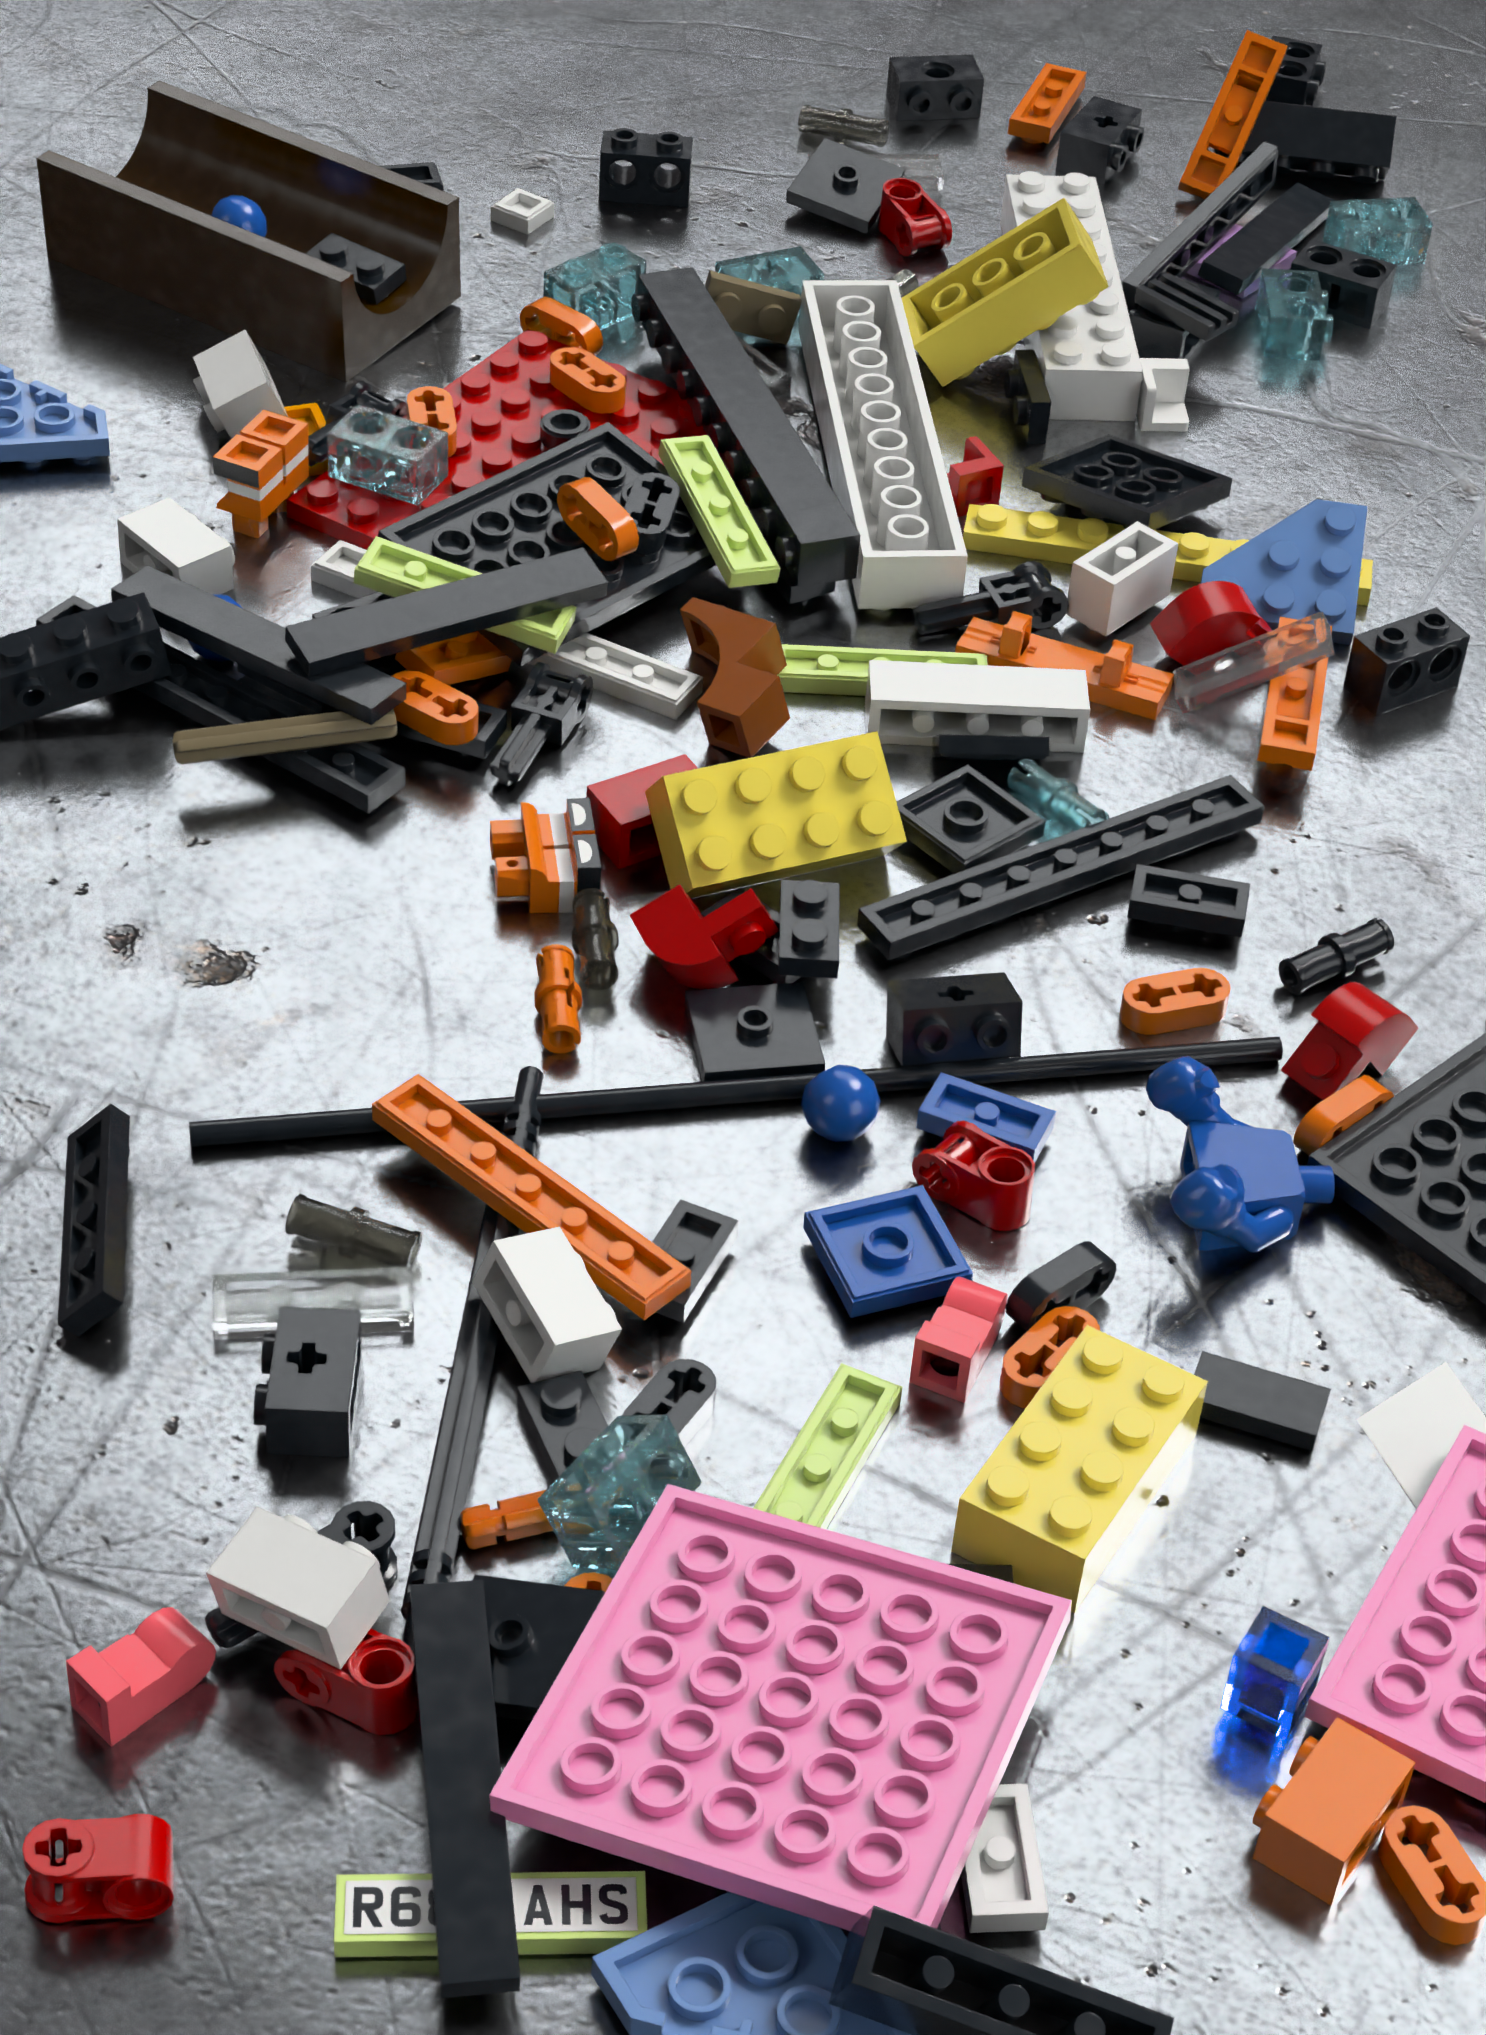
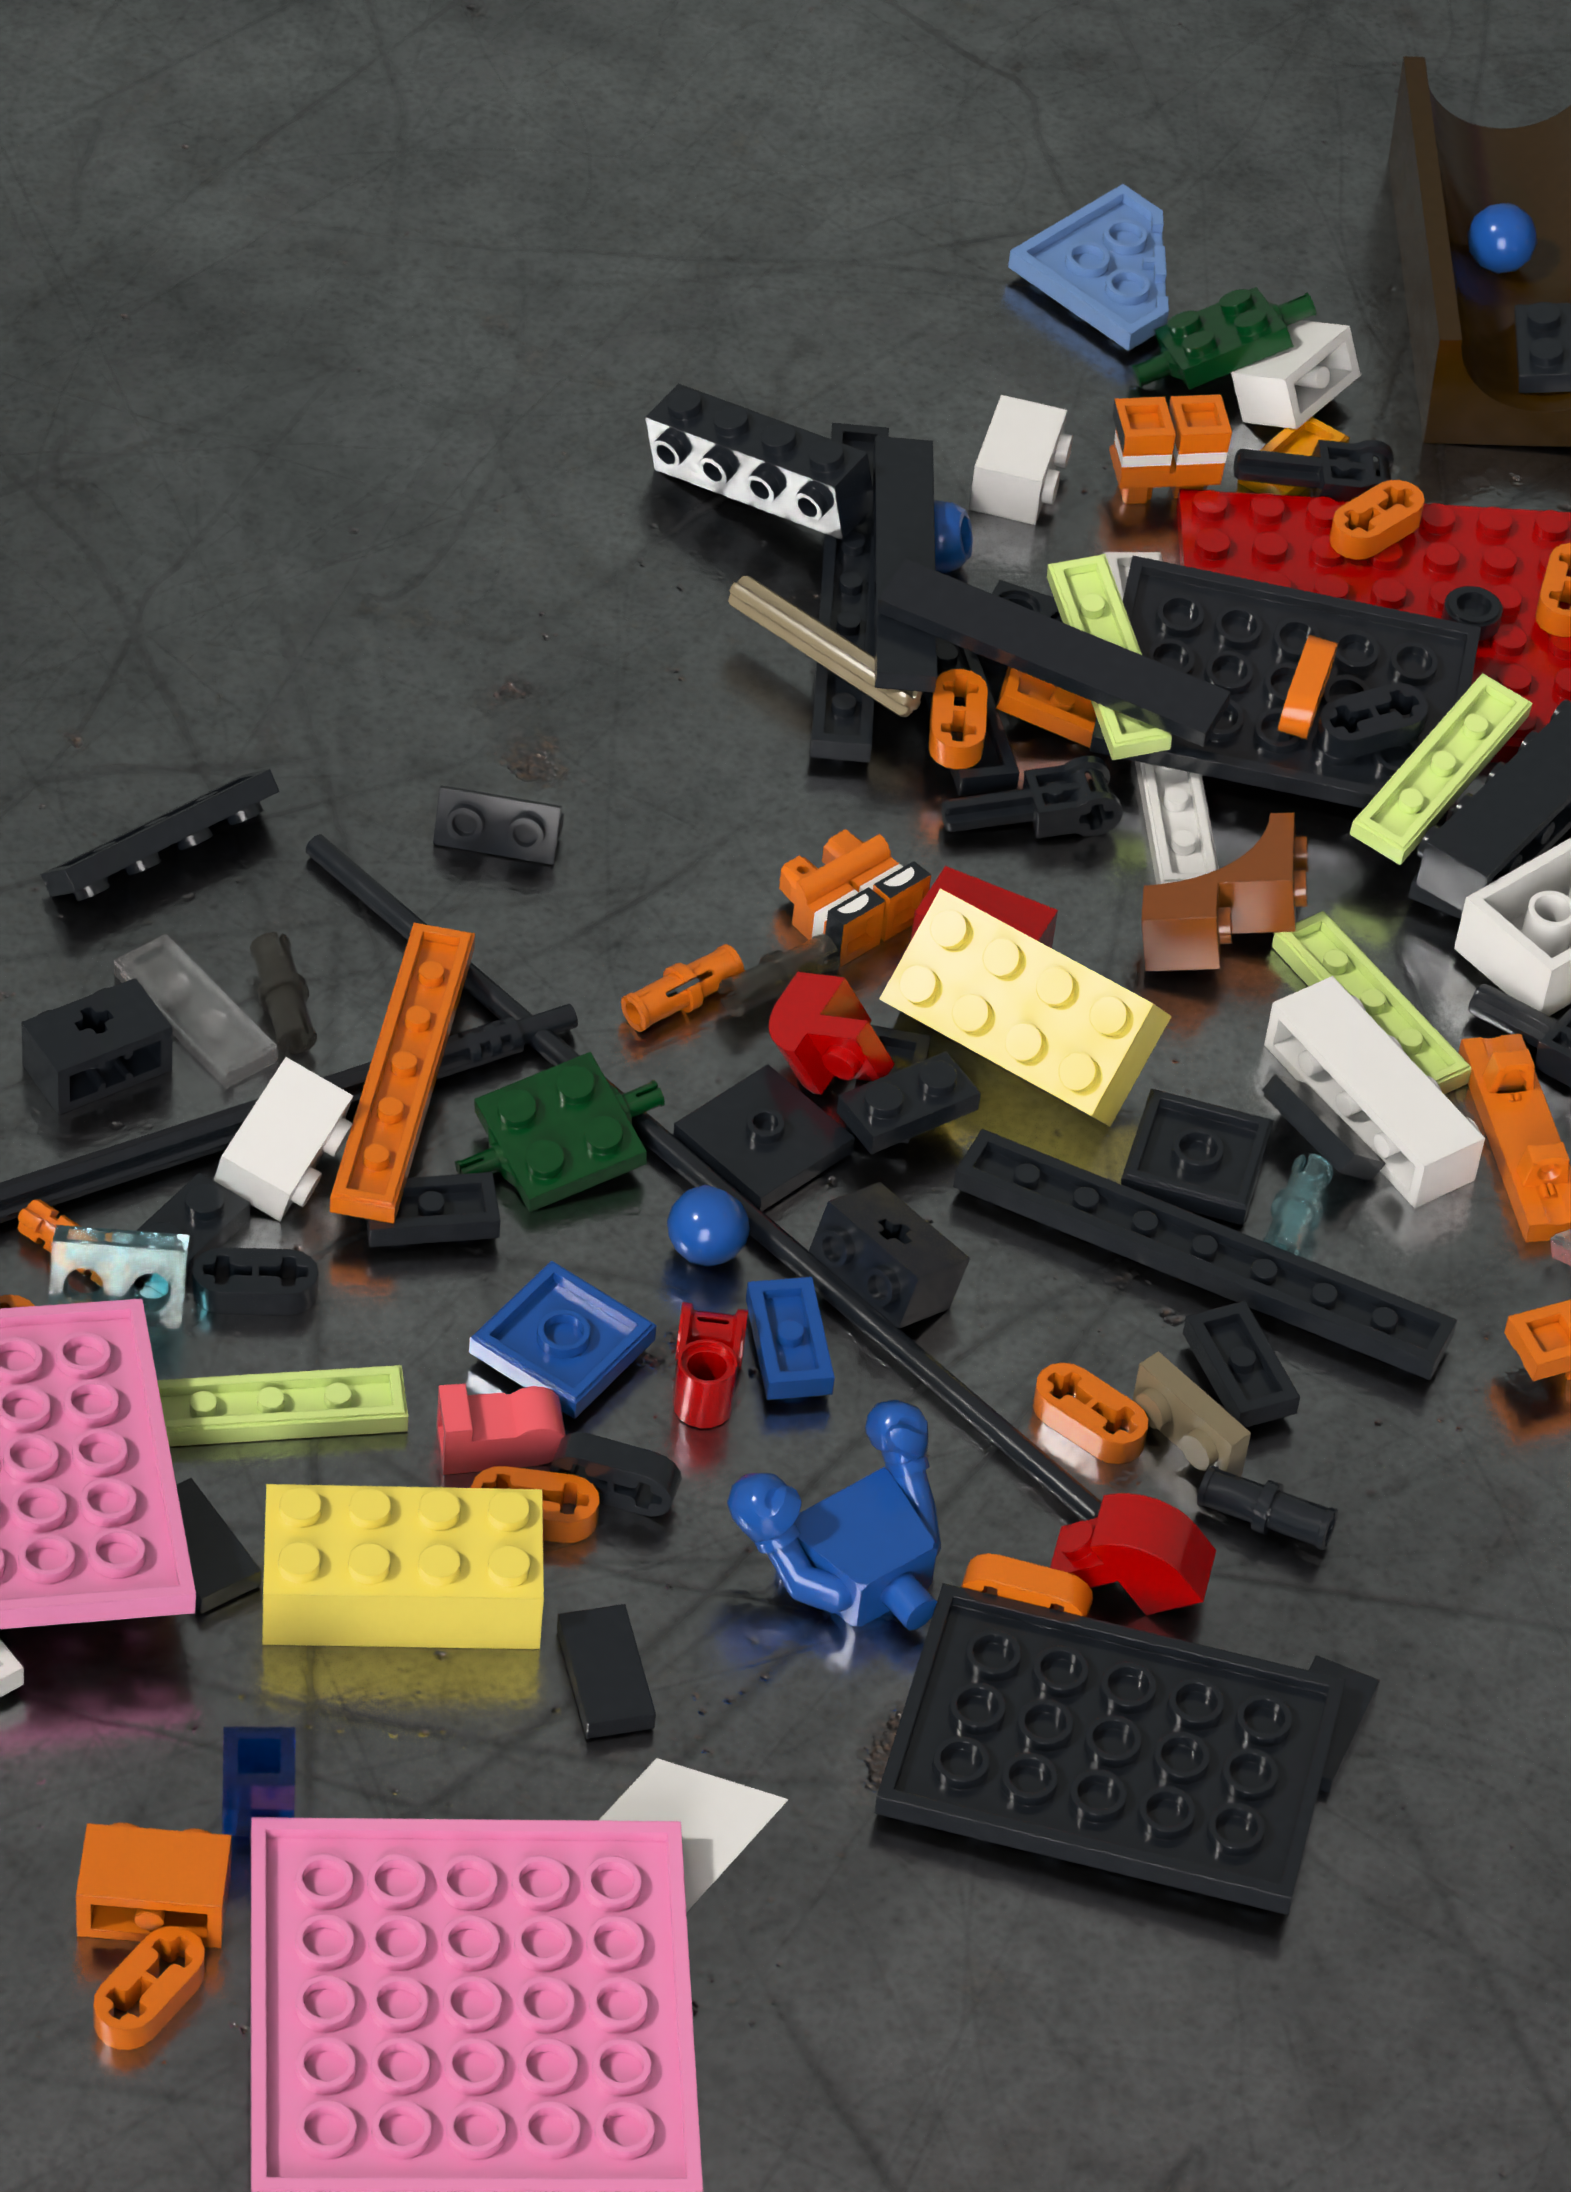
camera: 55 degrees right, 5 degrees up
clear light blue brick [327,404,448,506] -> none
none -> black hinge [433,785,564,865]
none -> dark green plate [455,1052,665,1213]
none -> dark green plate [1131,287,1317,390]
none -> dark tan plate [1133,1351,1251,1476]

